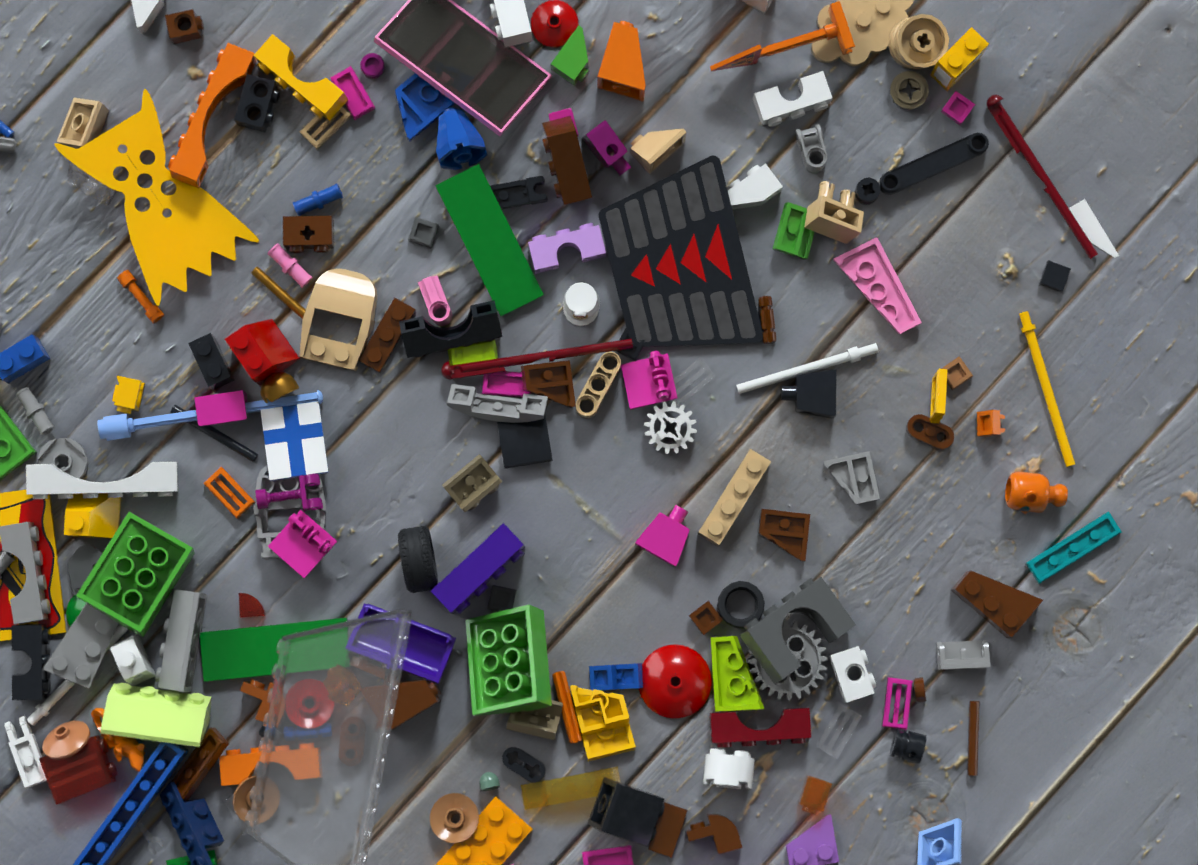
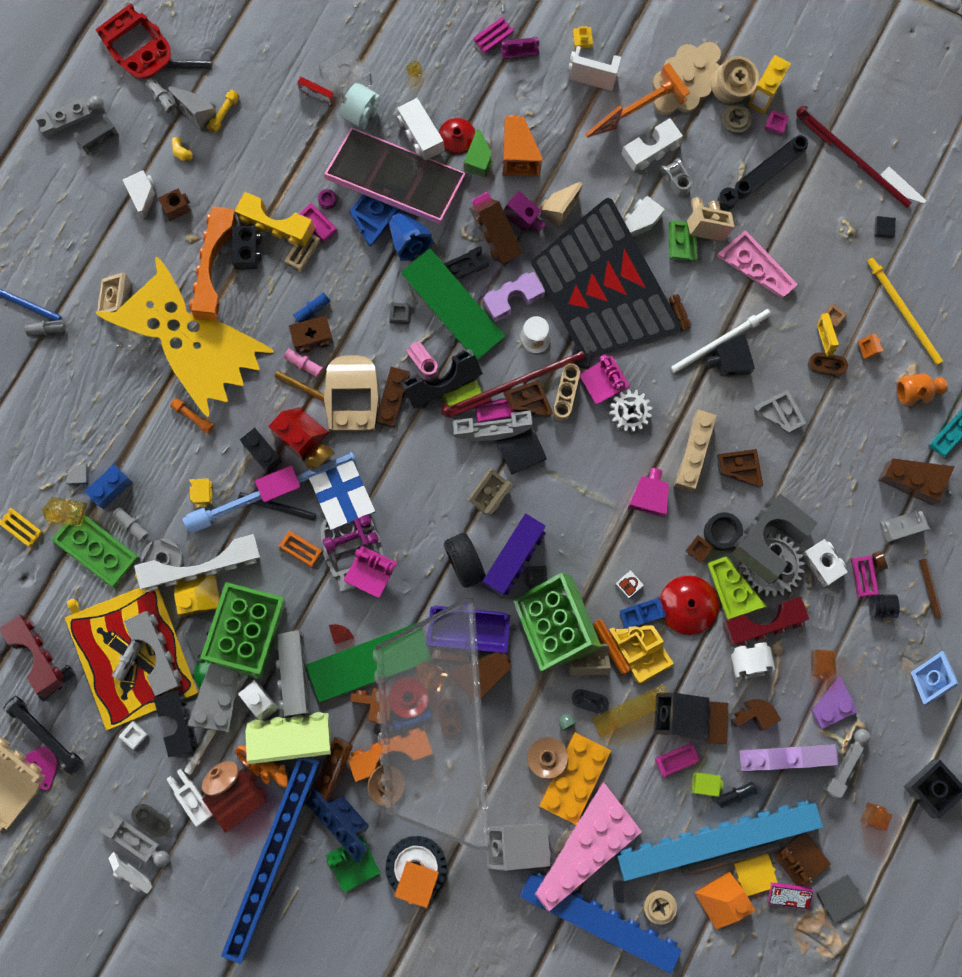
camera: 20 degrees left, 5 degrees down
none -> tile [615,570,644,599]

